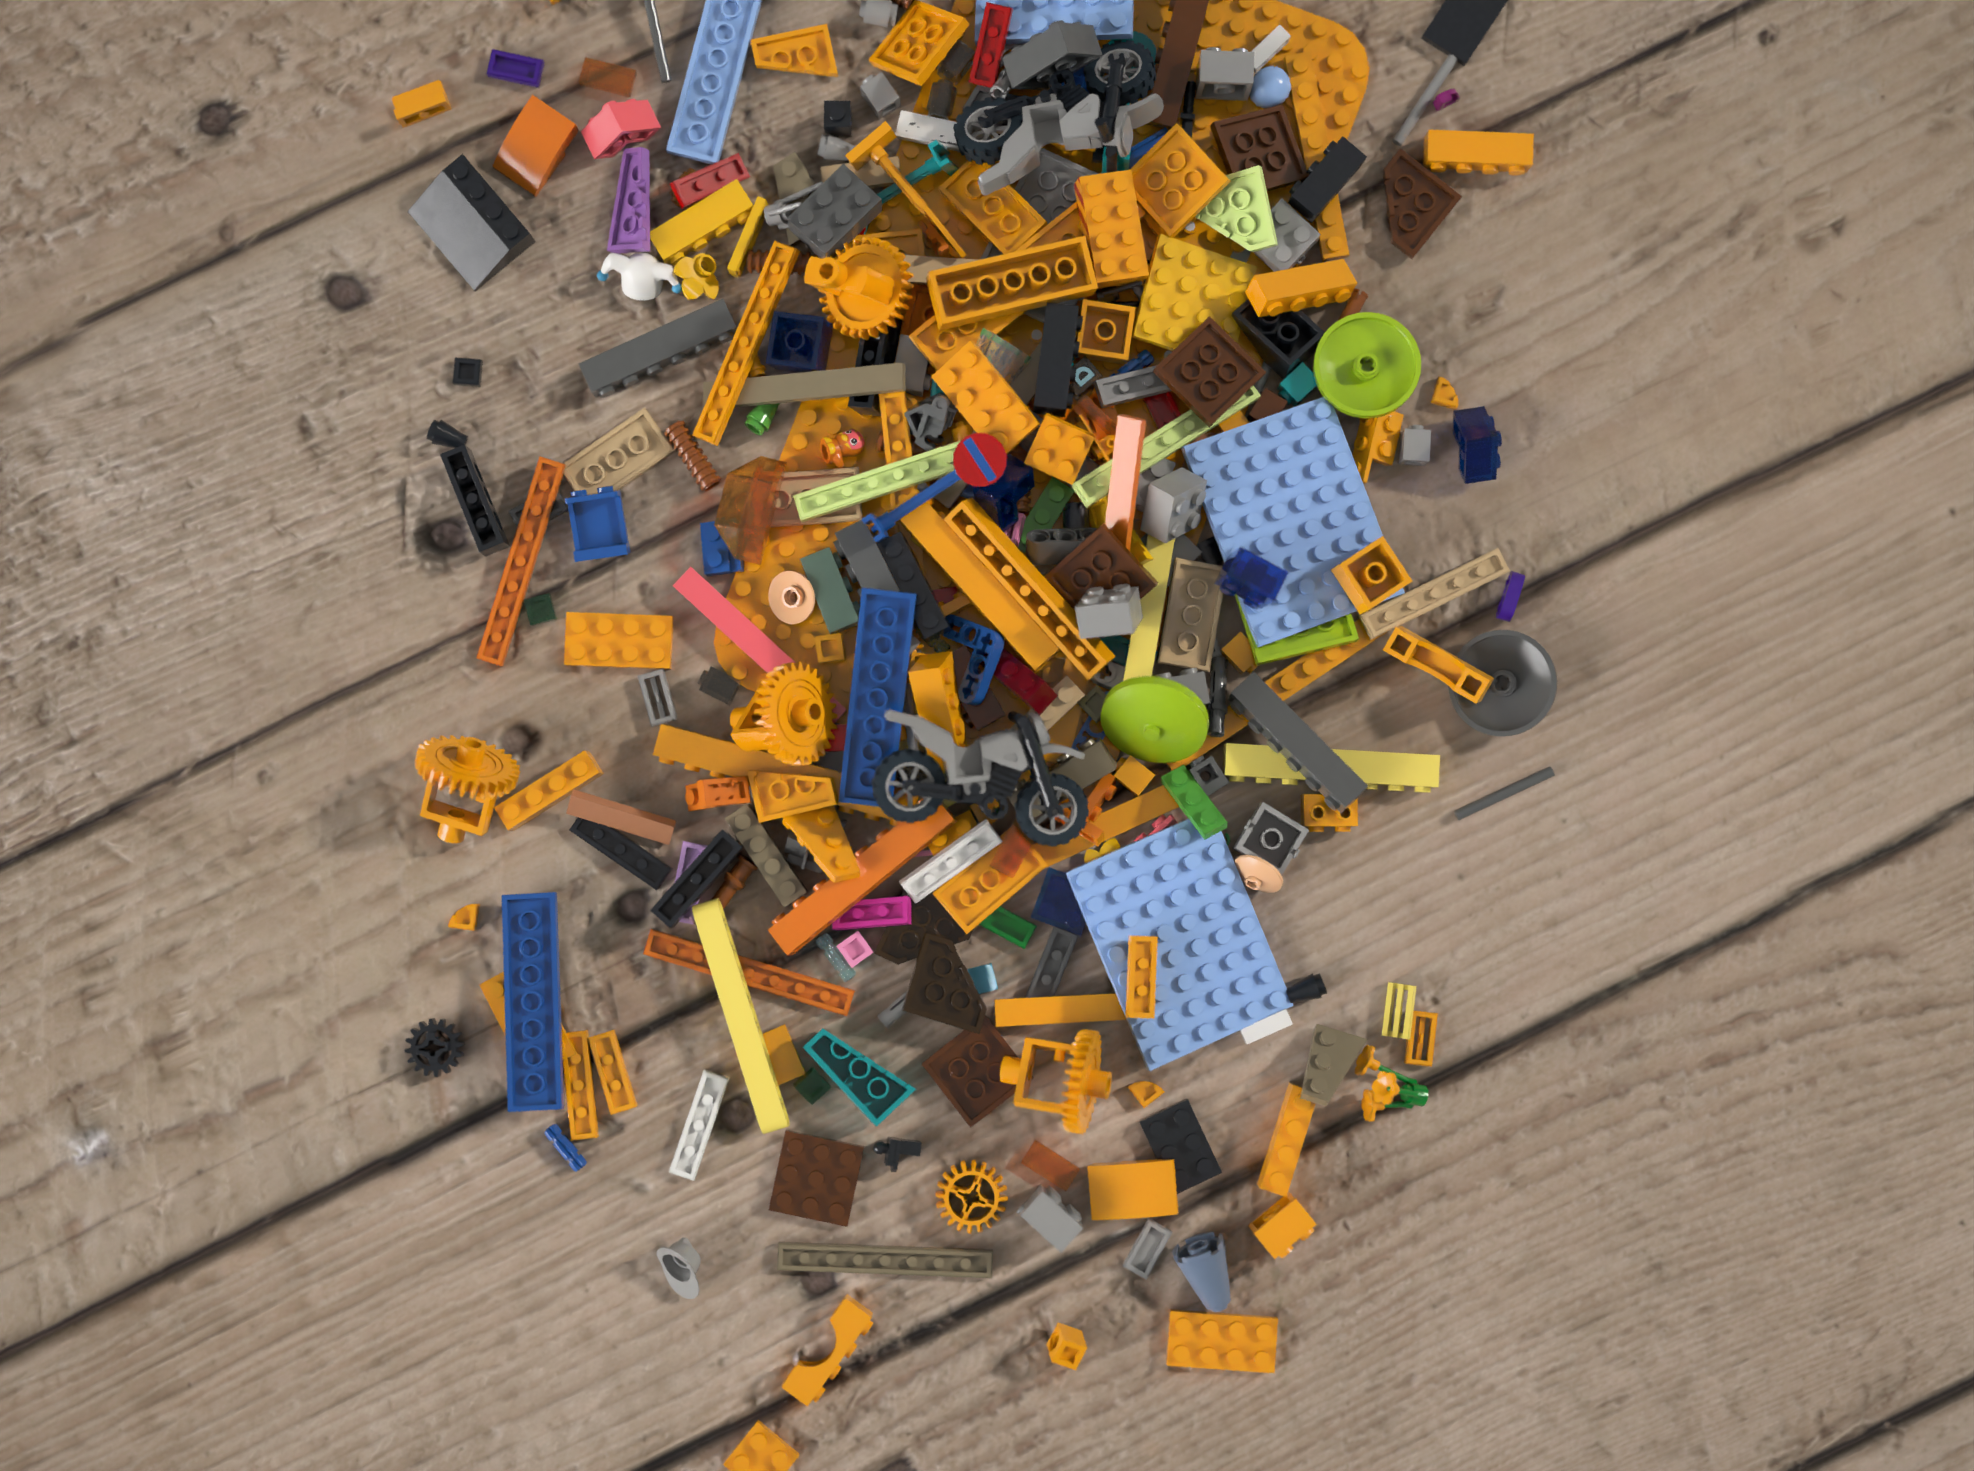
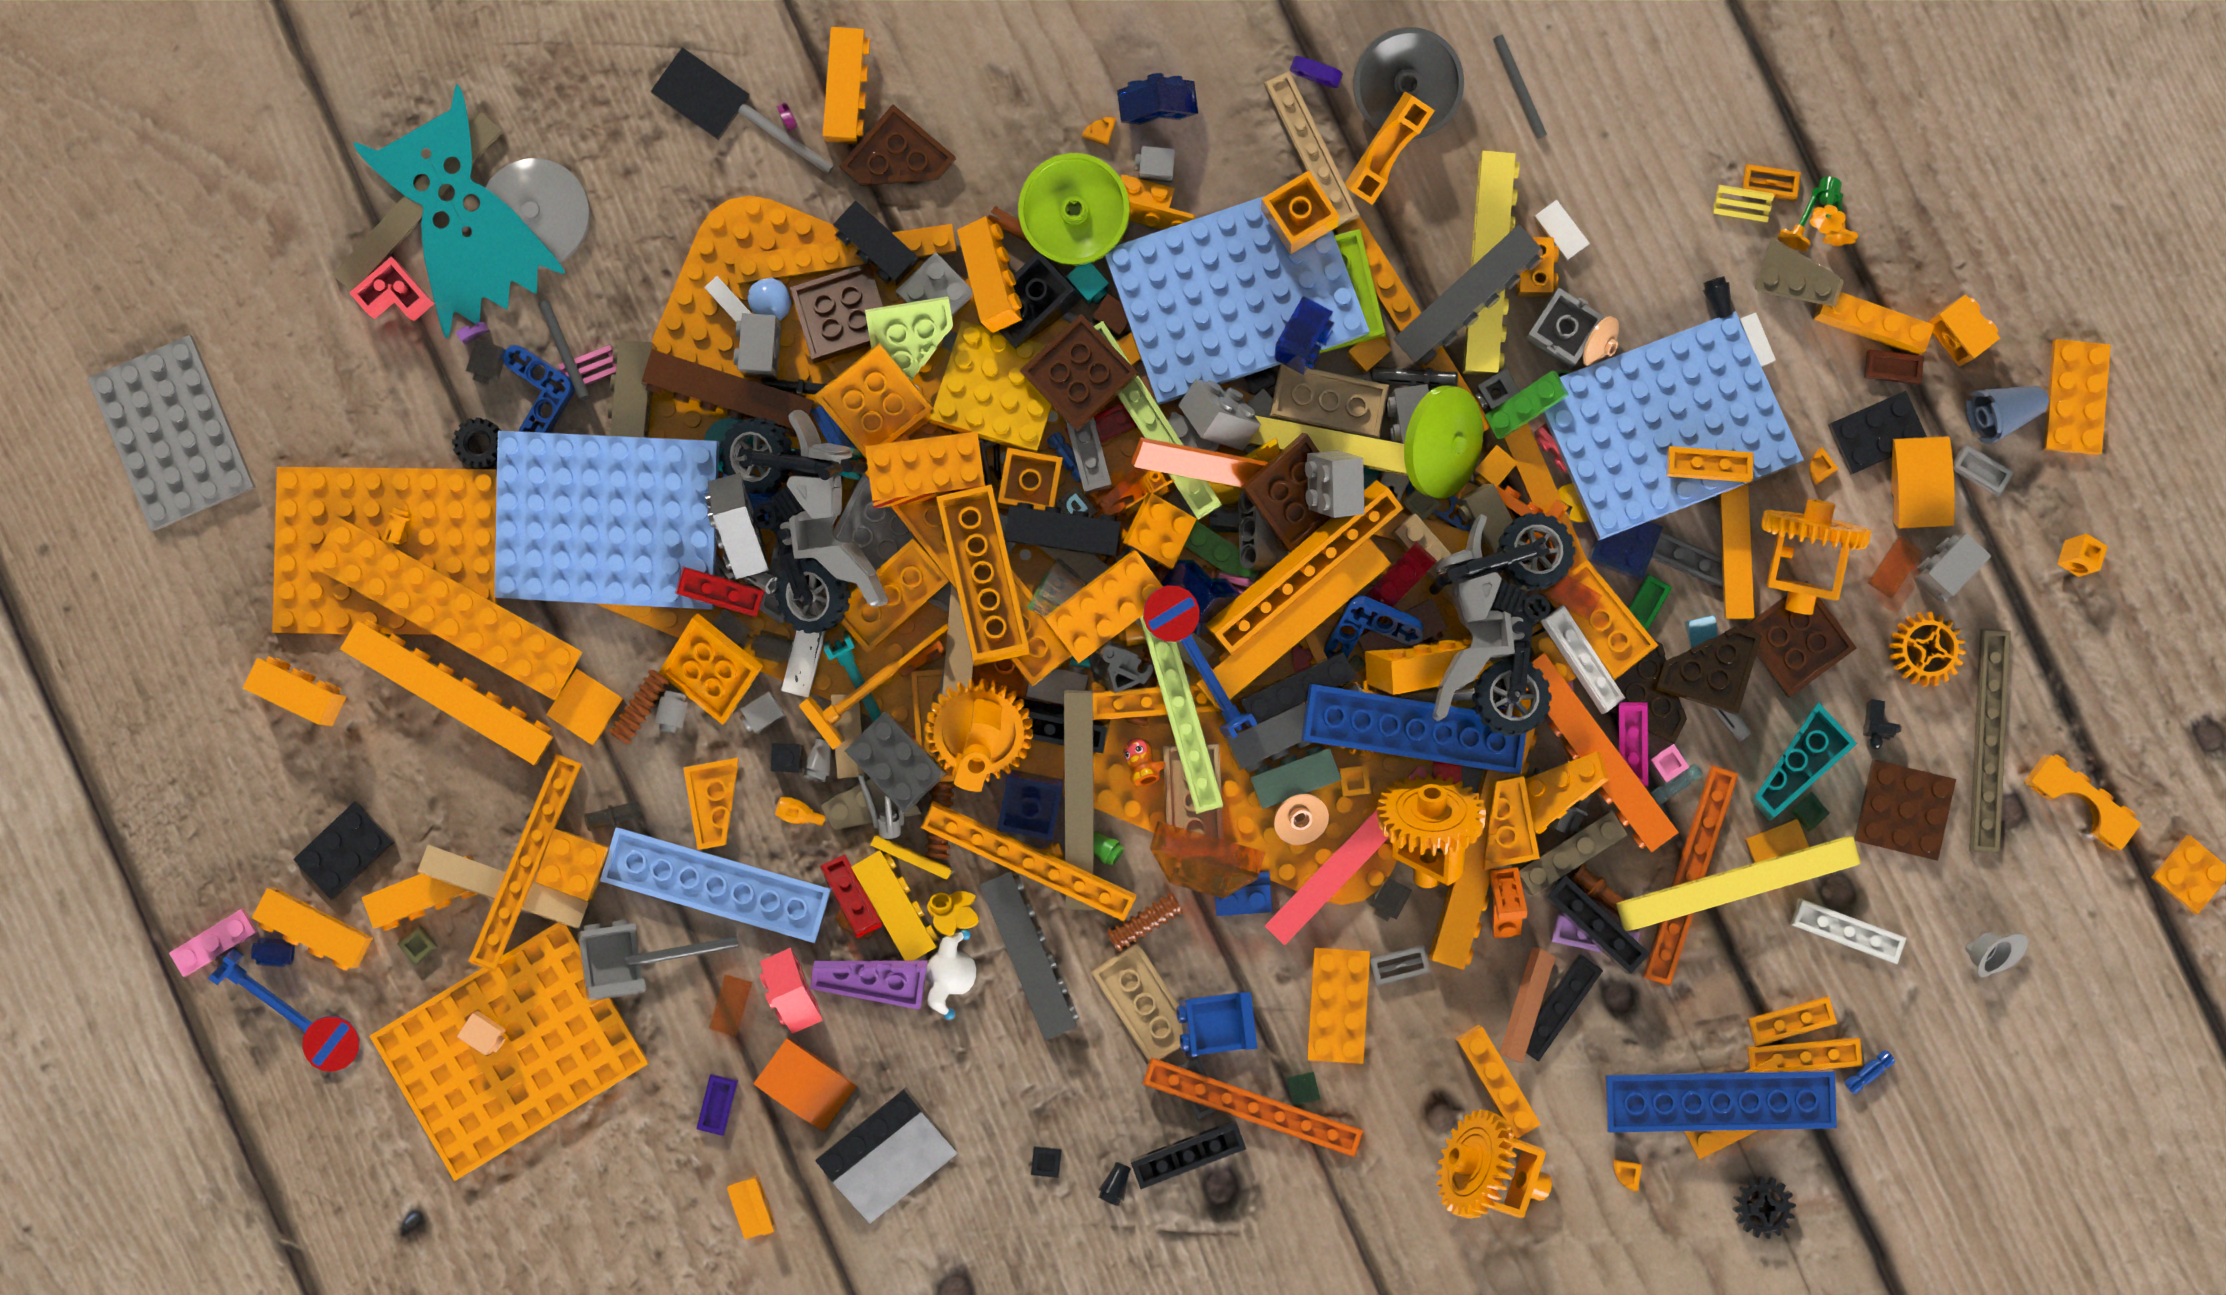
camera: 85 degrees left, 0 degrees up
none -> light orange piece [774,797,826,826]
none -> white tile [1533,200,1590,261]
none -> copper tile [1864,349,1924,385]

